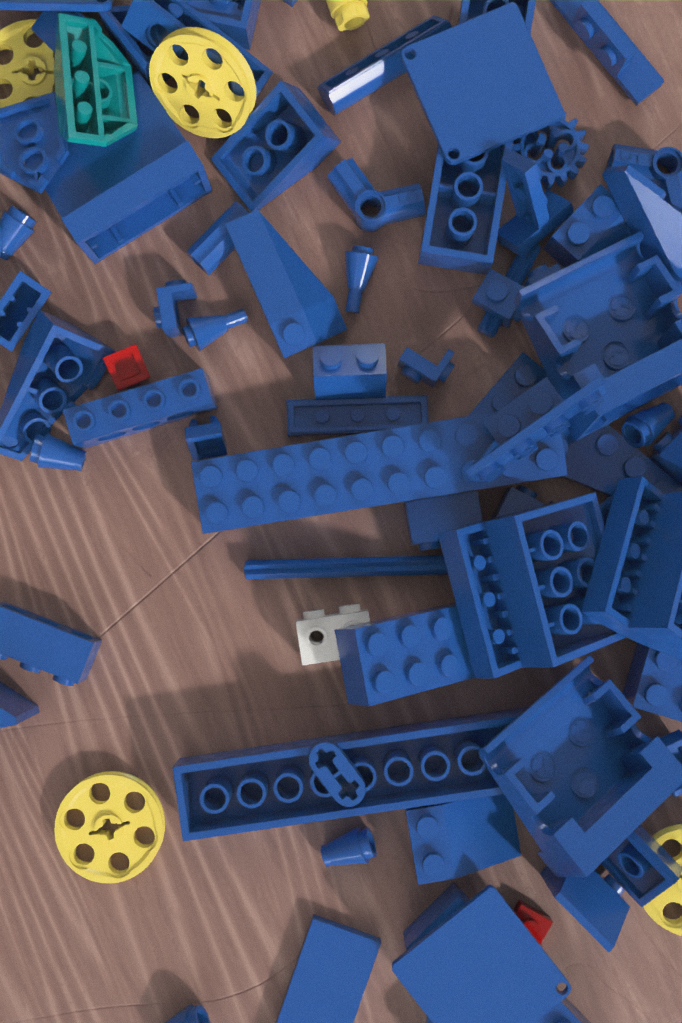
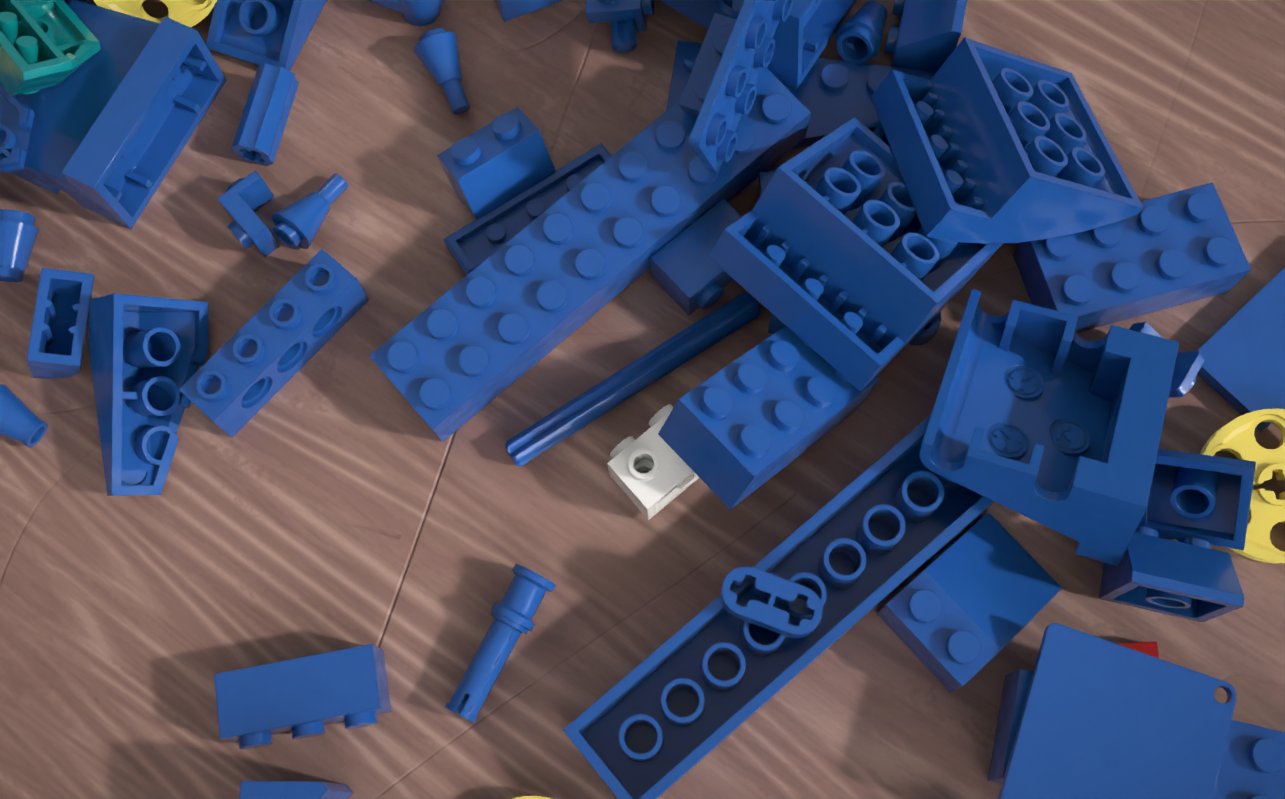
camera: 30 degrees left, 15 degrees down
blue cone [30,433,87,471] -> none
red plate [102,344,151,391] -> none
blue tile [185,416,228,460] -> none
blue wedge [225,209,347,358] -> none
blue cone [321,826,377,867] -> none
blue bracket [397,347,455,388] -> none
none -> blue pin [445,563,556,723]

